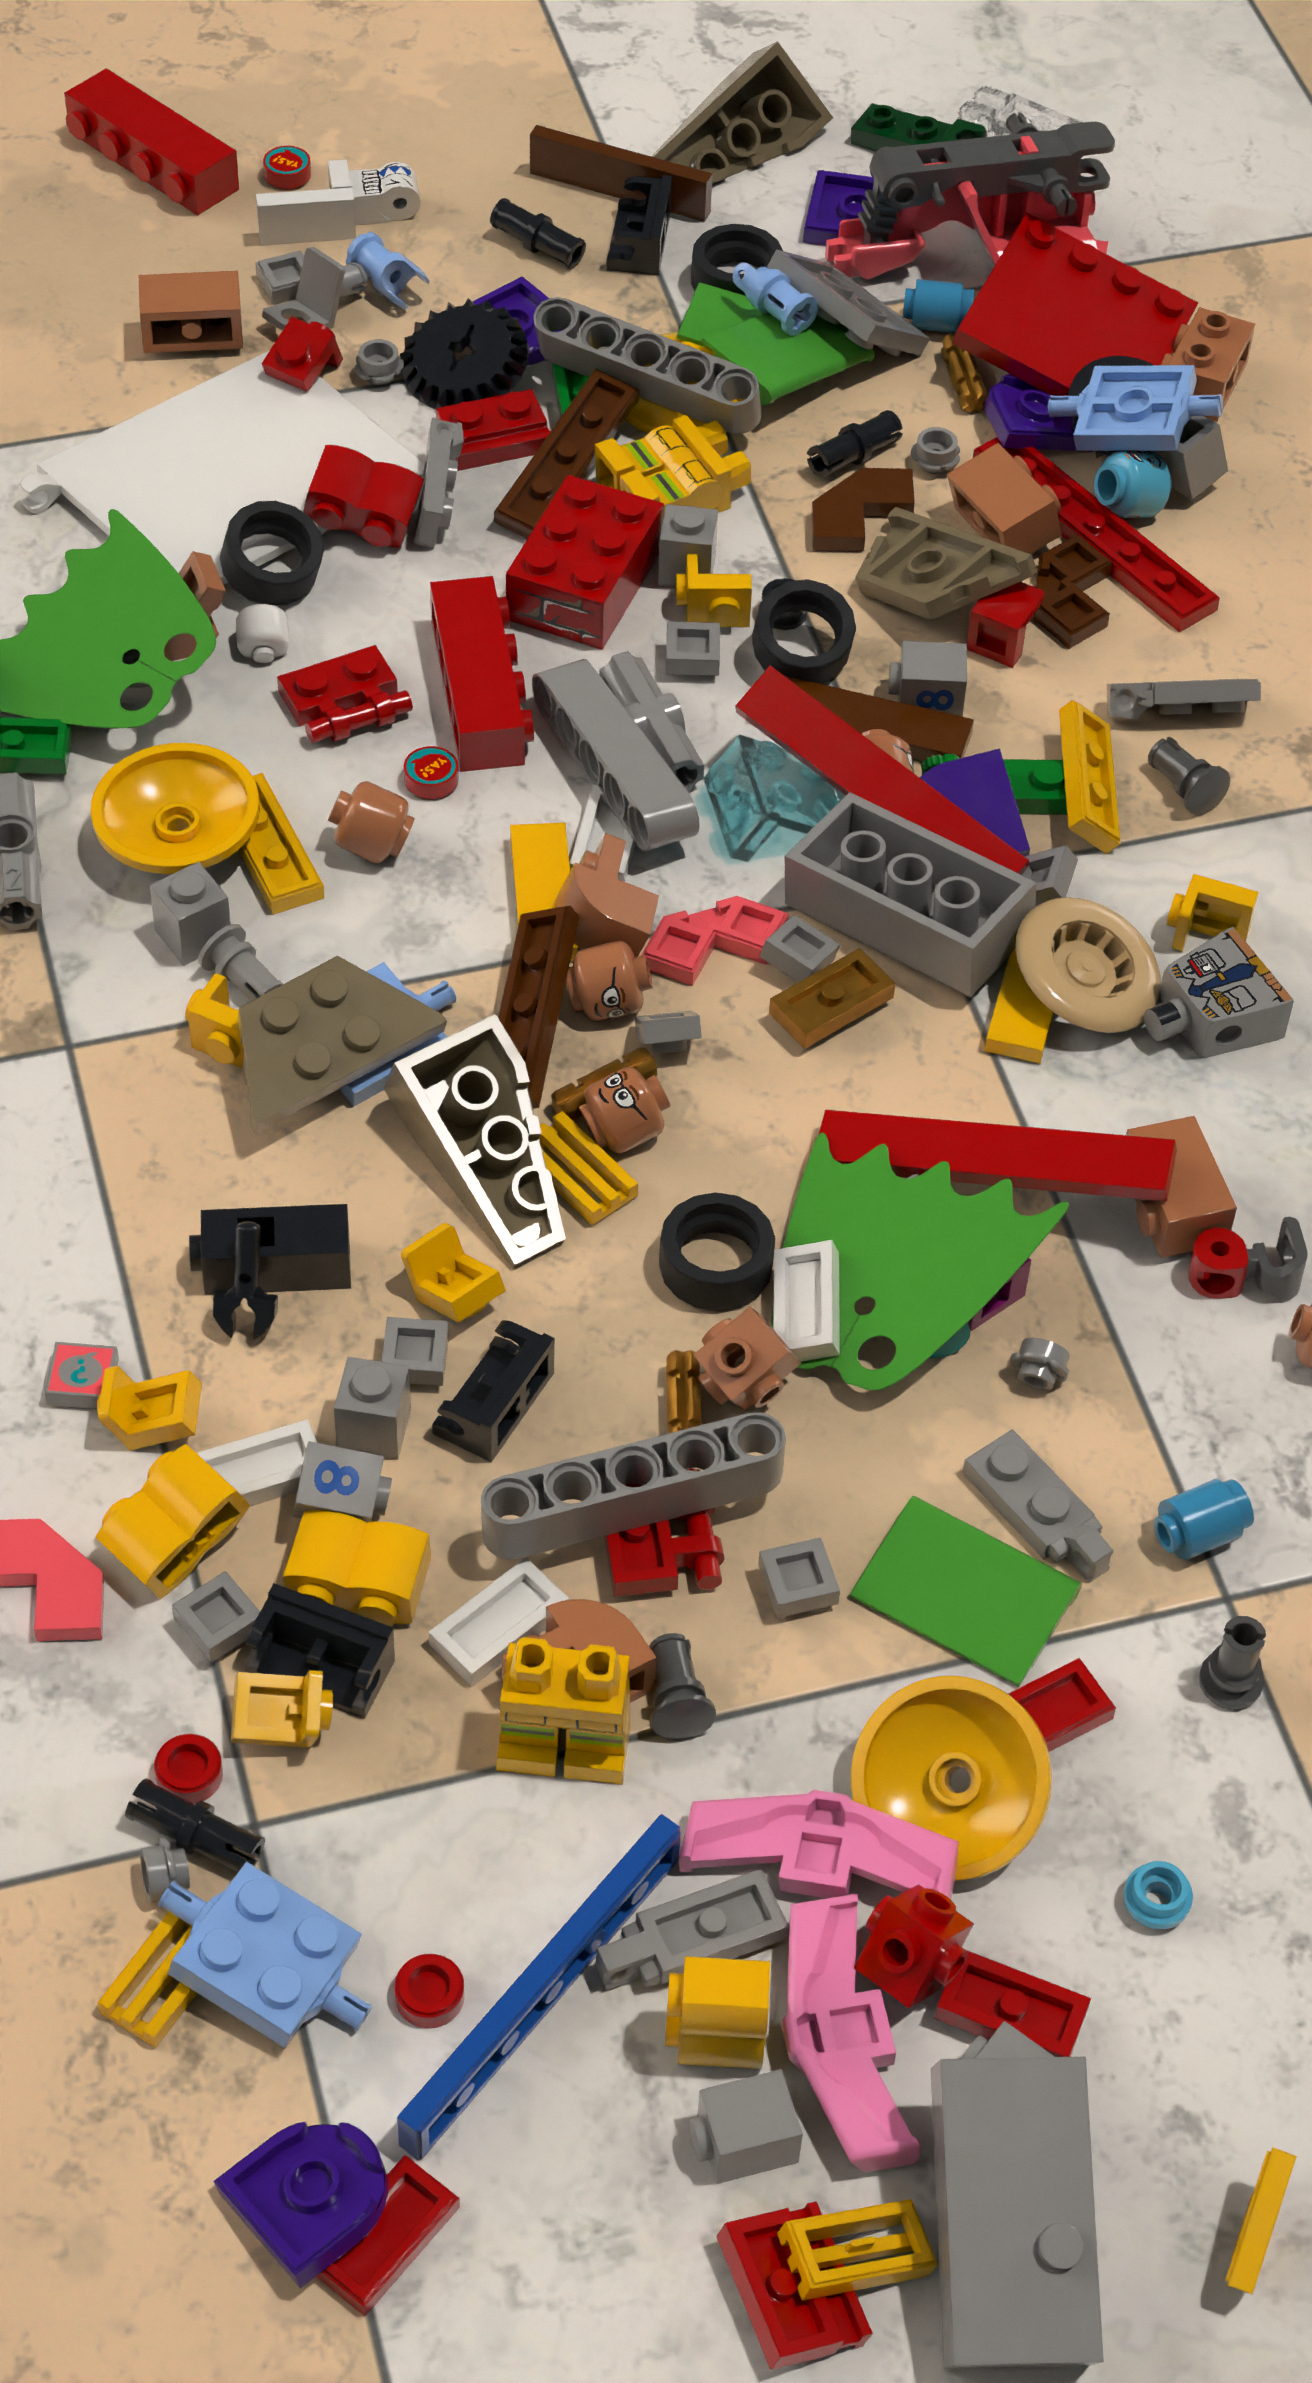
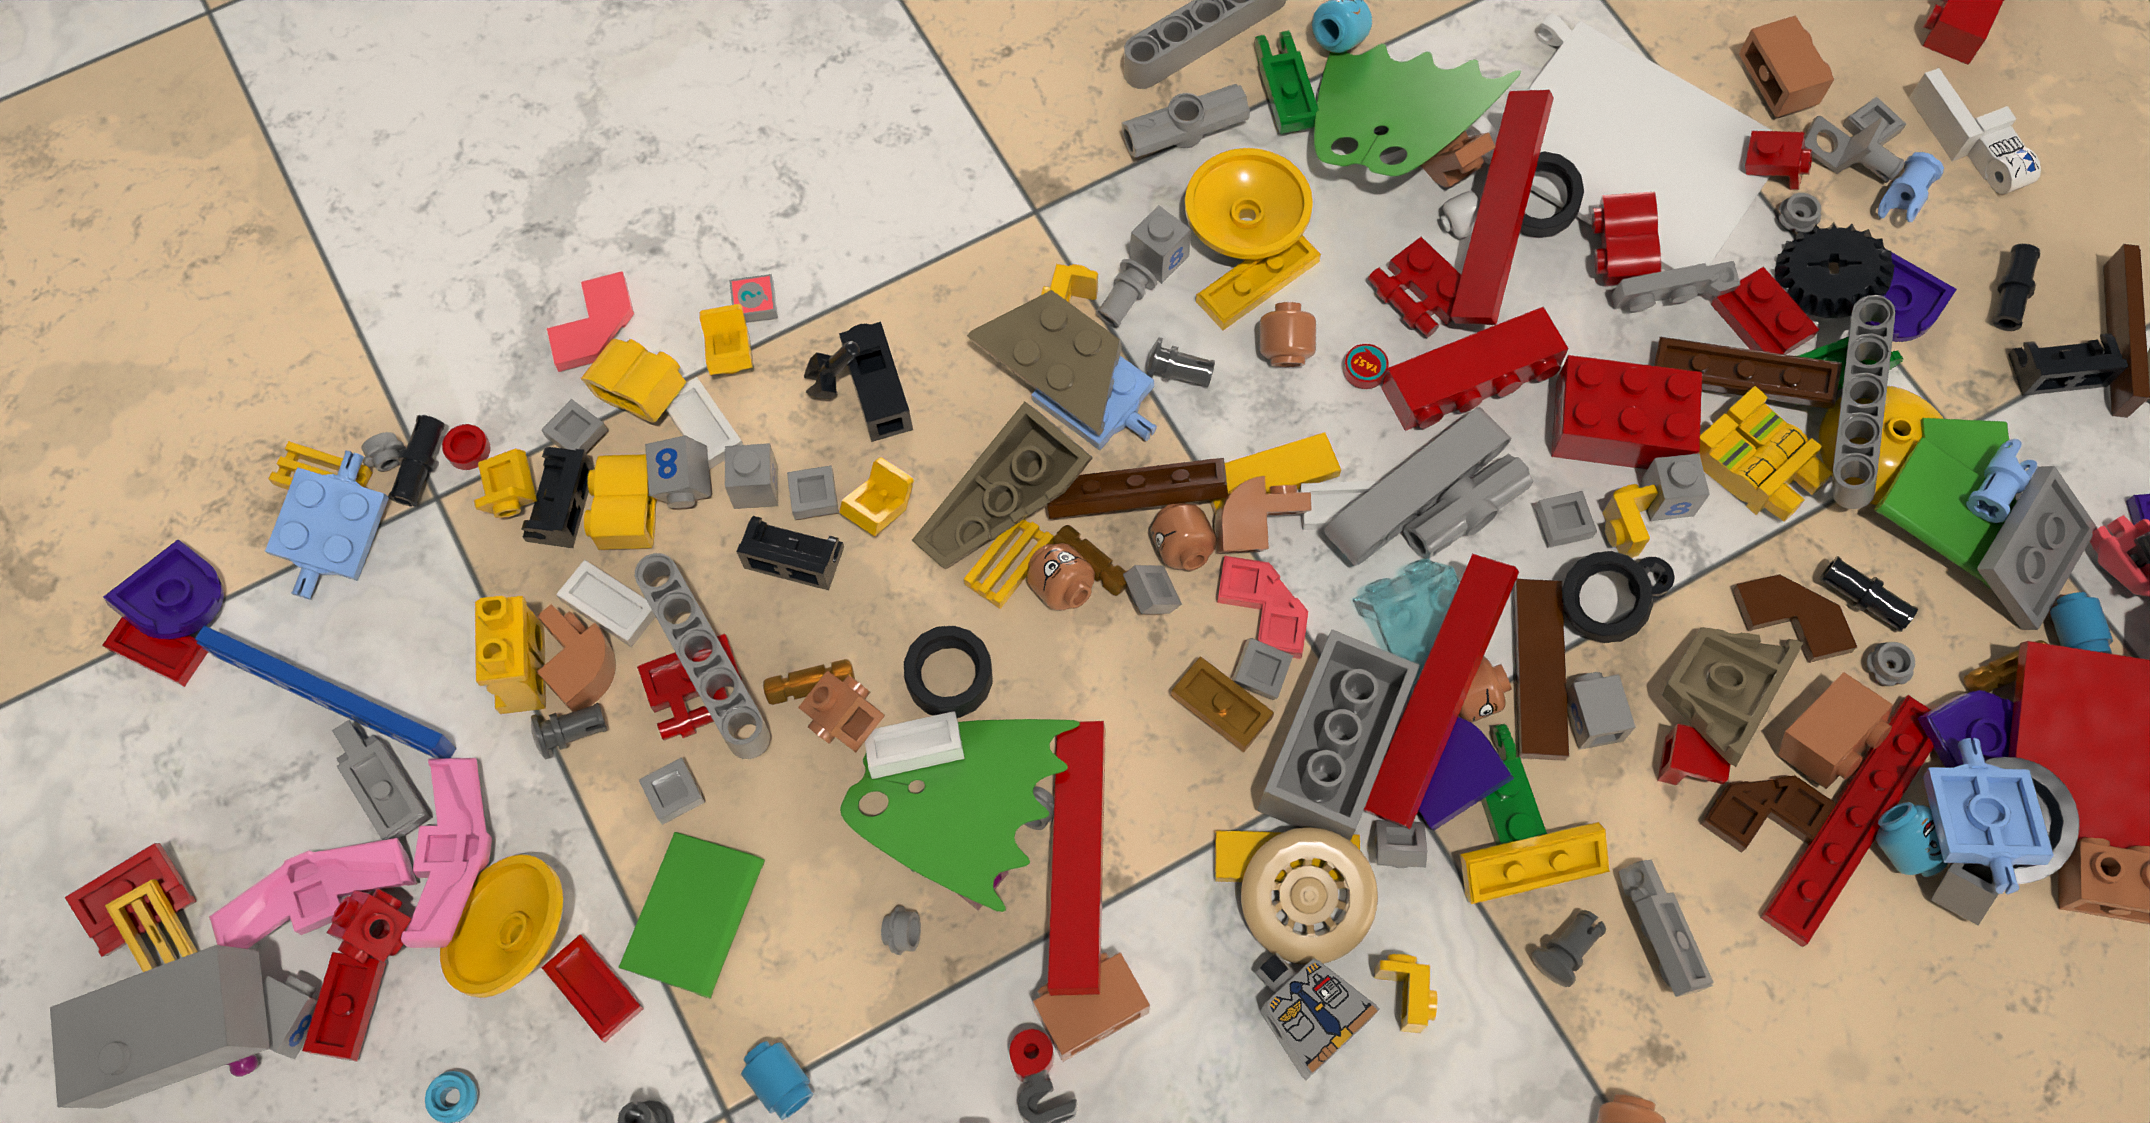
camera: 80 degrees right, 15 degrees up
red tile [263,146,311,189] -> none
red tile [395,1954,464,2028] -> none
yellow brick [665,1956,770,2069] -> none
light grey brick [689,2069,803,2184] -> none
black tyre [691,224,783,296] -> none
light grey hinge [963,1429,1113,1583] -> none
none -> dark grey pin [1147,337,1215,388]
none -> red tile [1451,90,1554,325]

